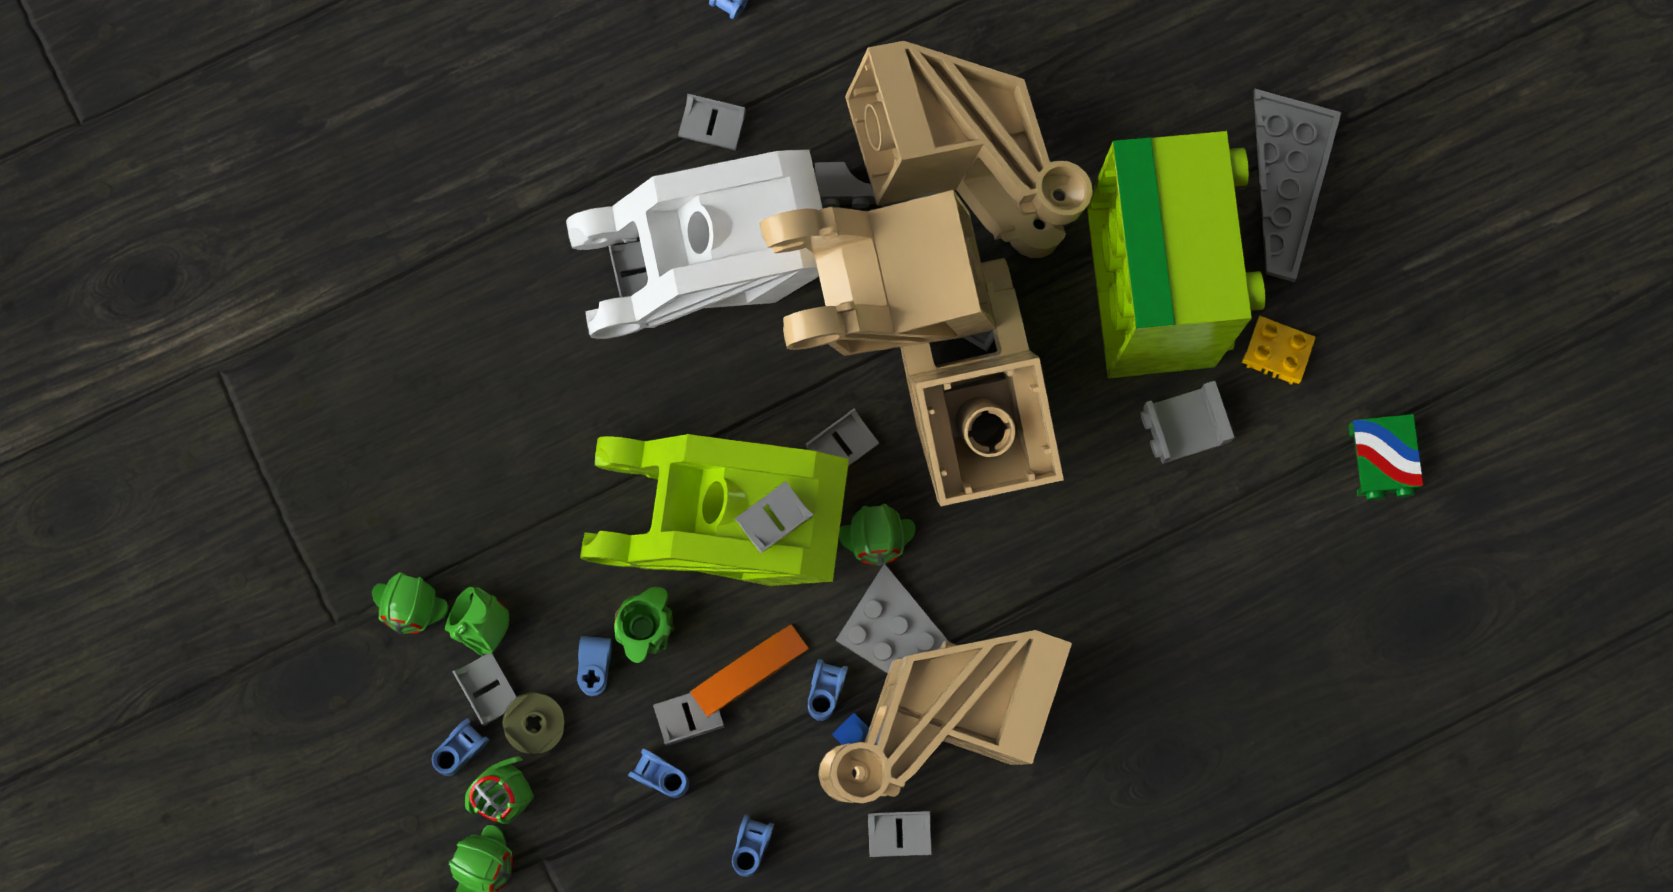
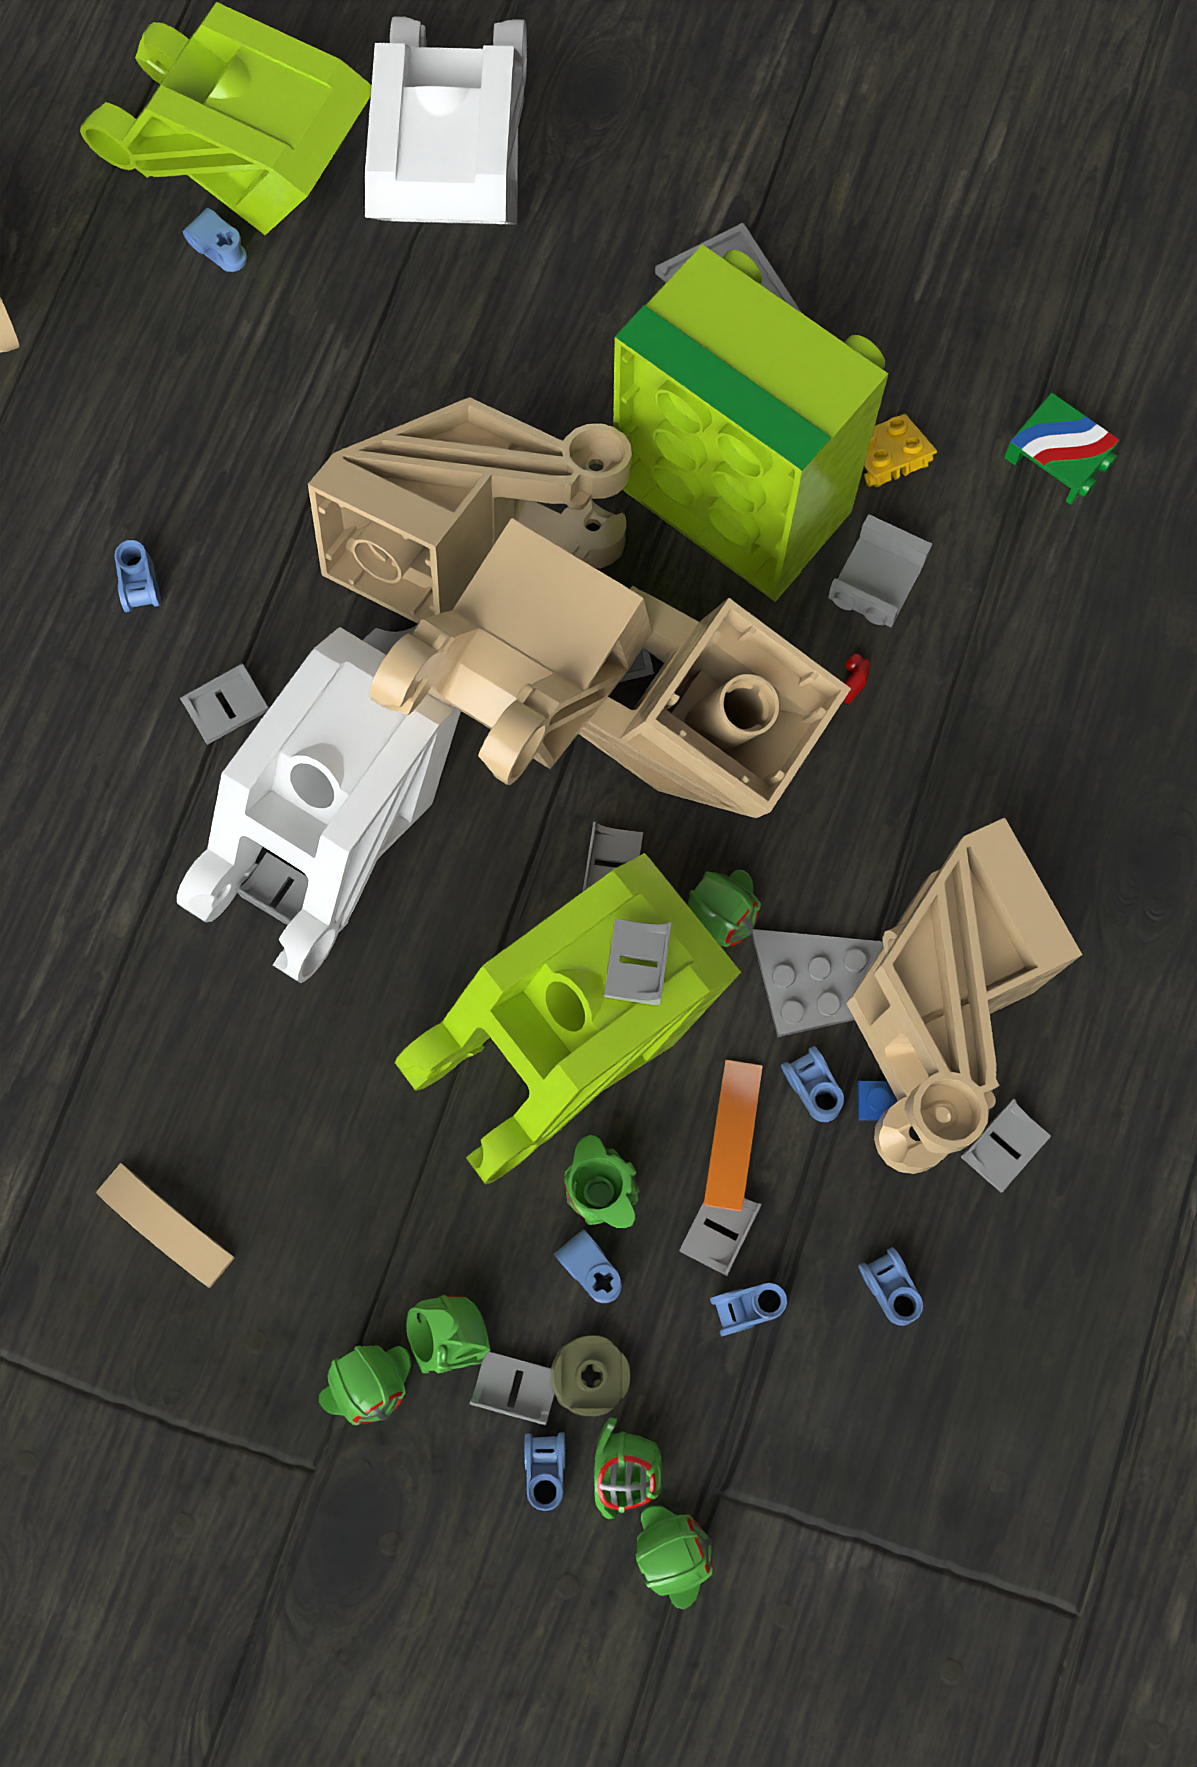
camera: 45 degrees left, 5 degrees down
none -> tan slope [96,1163,235,1288]
none -> red arm [844,654,871,705]

